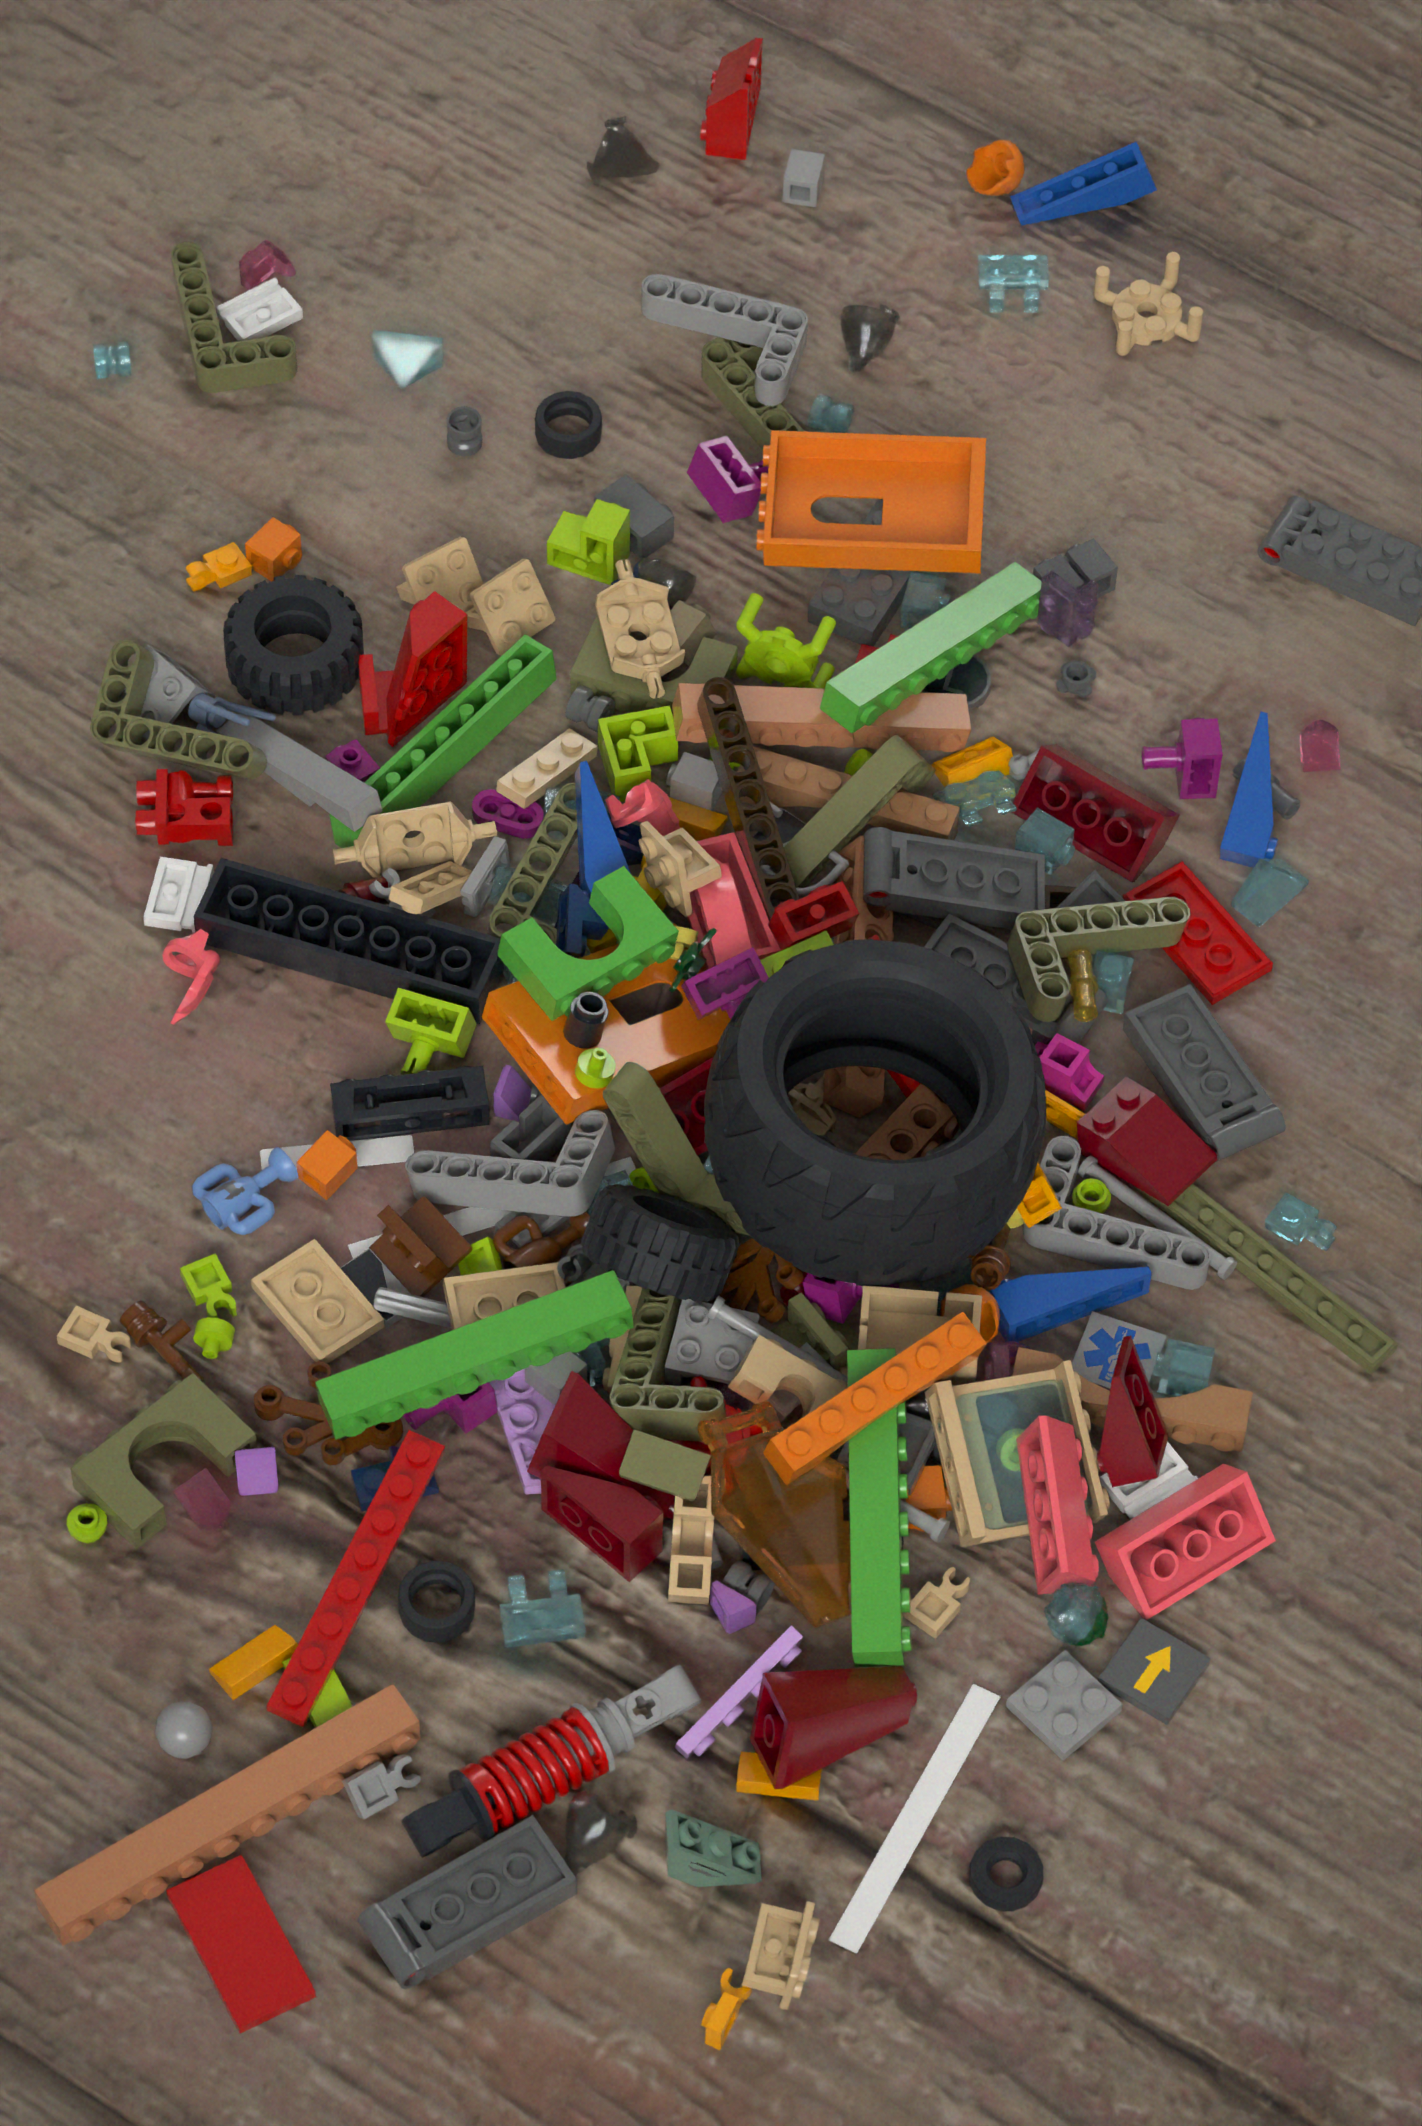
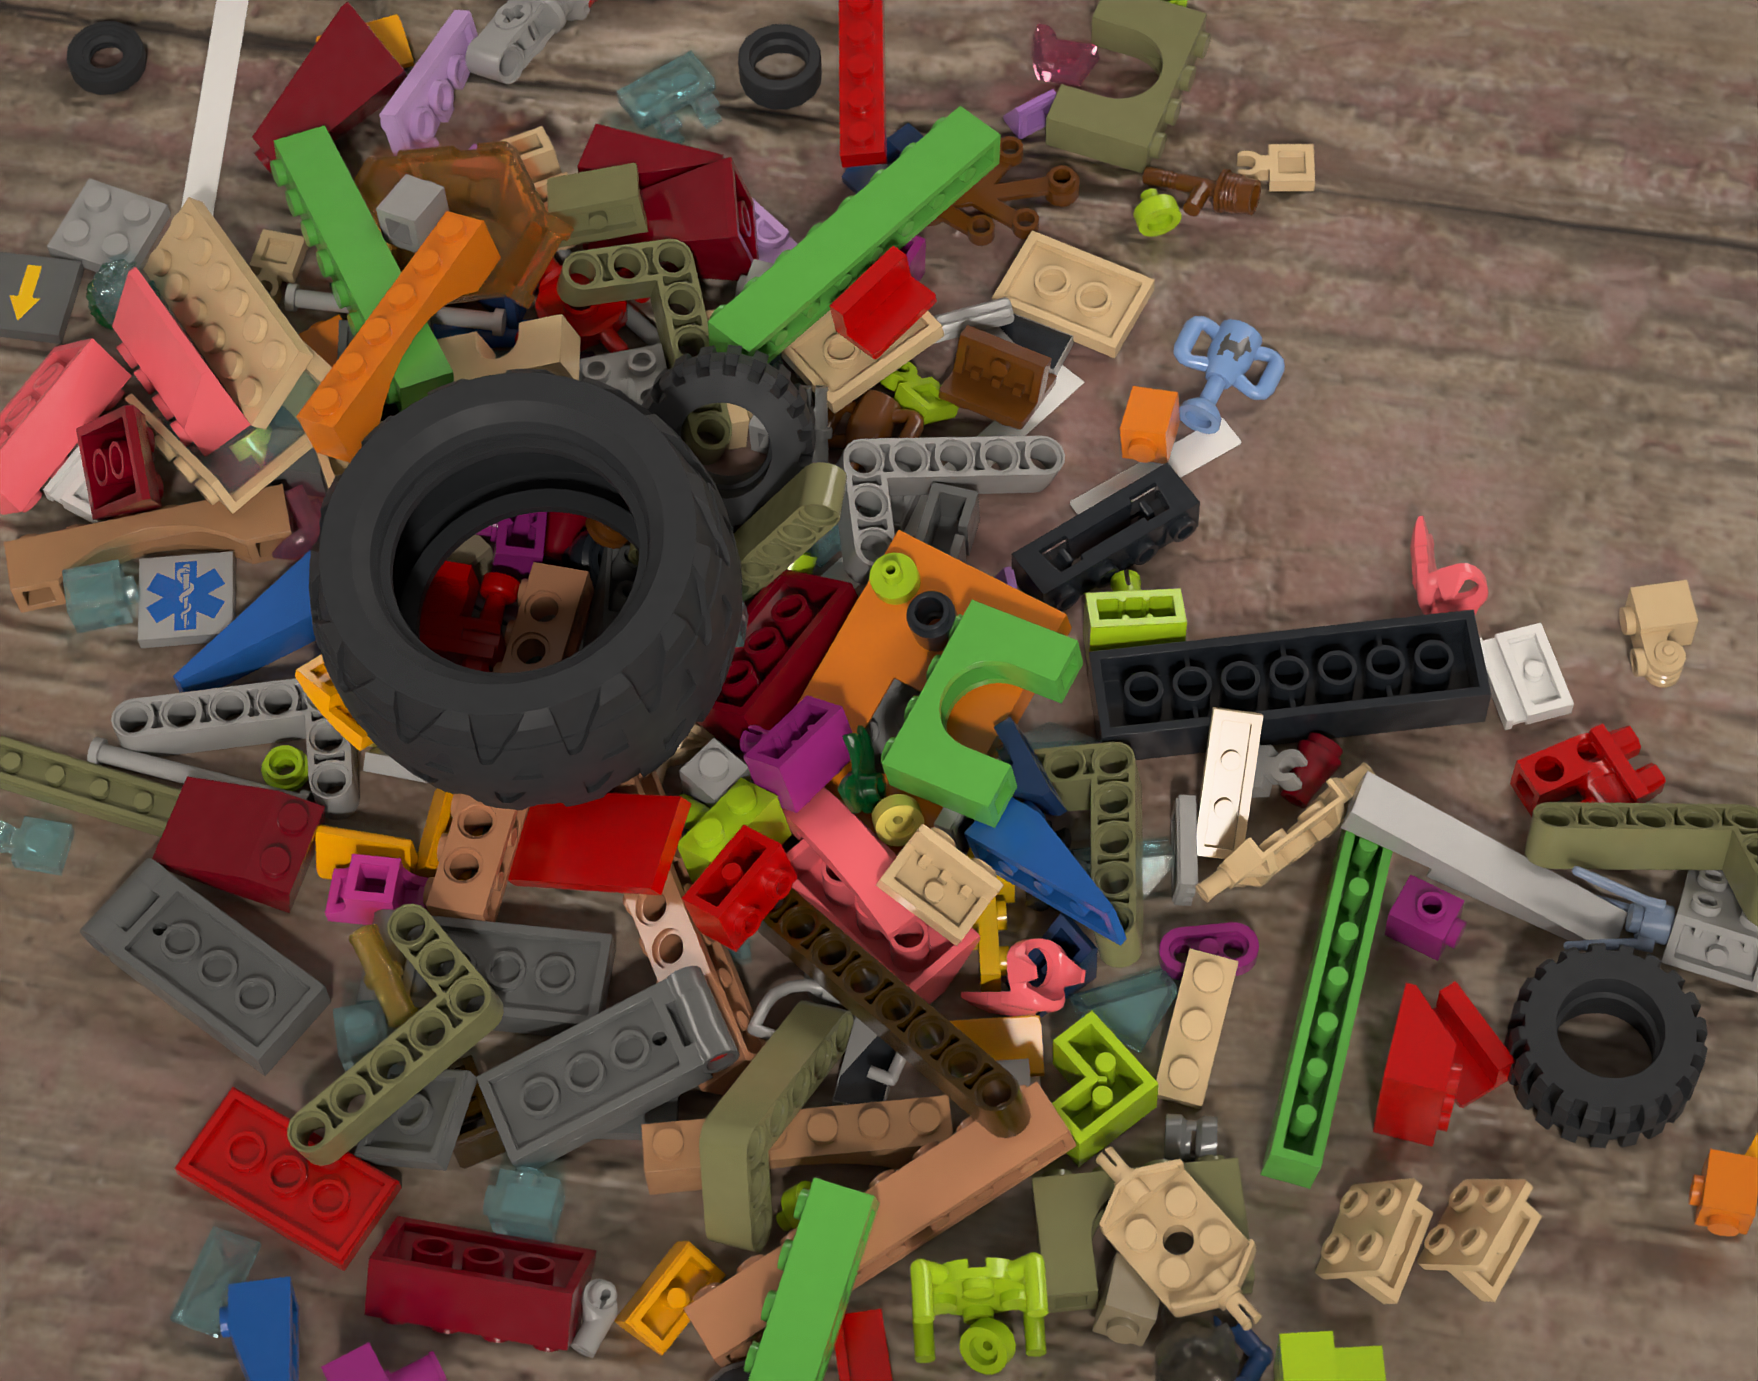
camera: 160 degrees right, 5 degrees up
lime plate [180,1253,237,1318] -> none
clear light blue plate [932,770,1017,827] -> none
none -> tan plate [143,197,313,430]
none -> light grey brick [376,174,449,253]
none -> red panel [829,245,937,359]
none -> tan brick [1619,580,1698,688]

